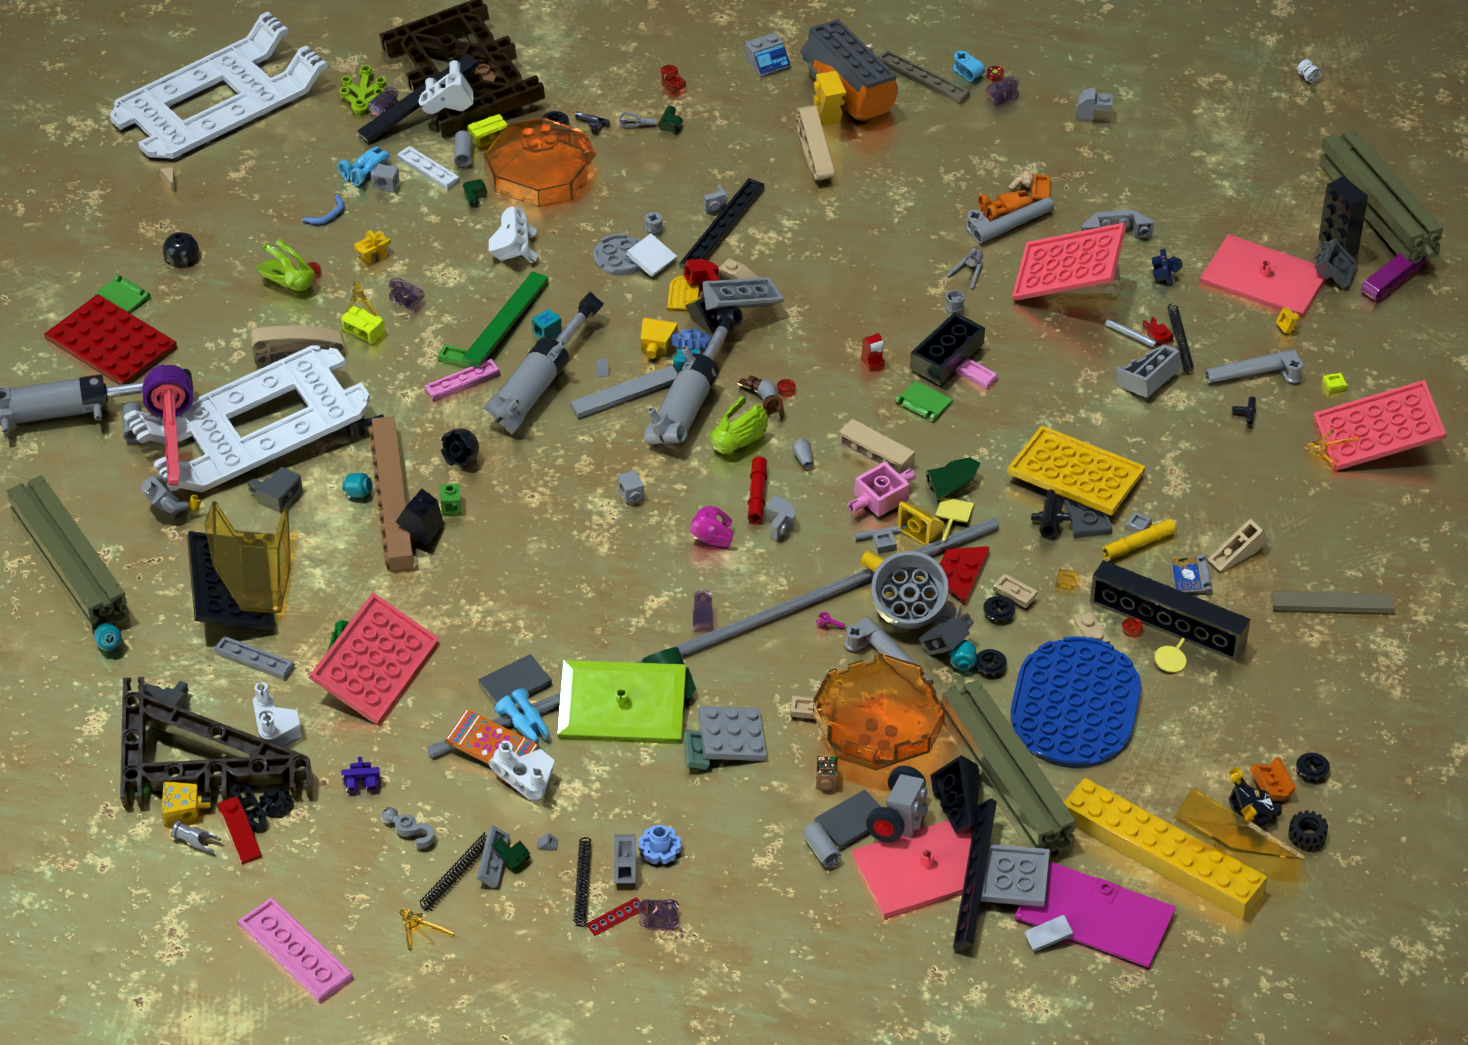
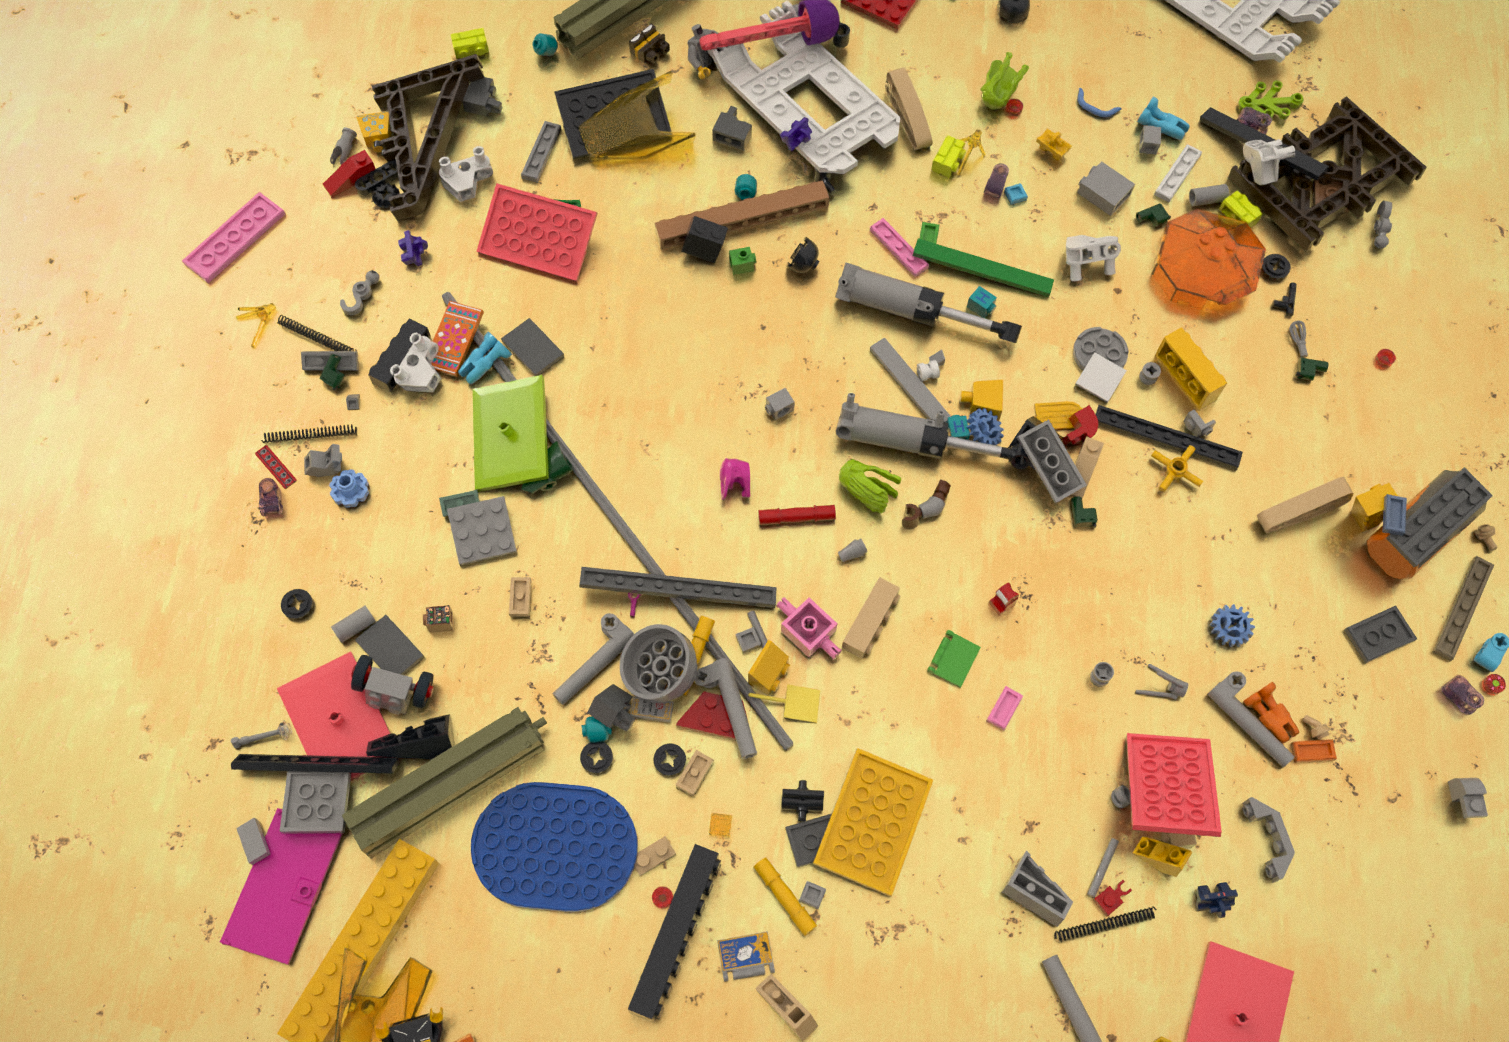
camera: 80 degrees right, 20 degrees up
clear red plate [662,73,686,94] -> none
clear purple piece [693,590,713,628] -> none
slope [745,33,791,78] -> none
light grey brick [765,495,795,542] -> none
clear red tile [777,379,796,397] -> none
clear orange windscreen [813,654,945,770] -> none
black brick [910,312,985,385] -> none
dark green panel [926,457,980,500] -> none
light yellow piece [1154,638,1186,673] -> none
black piece [1232,396,1256,425] -> none
none -> light grey piece [230,720,292,748]
none -> black gear [281,589,313,620]
none -> black brick [368,318,431,393]
none -> neon yellow brick [450,28,489,59]
none -> dark grey plate [579,566,777,608]
none -> dark brown hips [629,23,670,64]
none -> light grey axle [694,658,757,759]
none -> dark purple hips [780,117,812,151]
none -> white wheel [917,360,940,382]
none -> medium azure tile [1004,183,1028,205]
none -> dark green piece [1071,496,1098,528]
none -> light grey brick [1078,161,1135,216]
none -> light grey tile [1111,785,1130,808]
none -> yellow slope [1133,836,1192,877]
none -> yellow bar [1151,445,1203,492]
none -> yellow brick [1155,327,1227,410]
none -> medium blue gear [1210,604,1255,647]
none -> dark grey tile [1344,605,1417,664]
none -> light grey piece [1374,200,1392,249]
none -> sand blue tile [1382,494,1407,536]

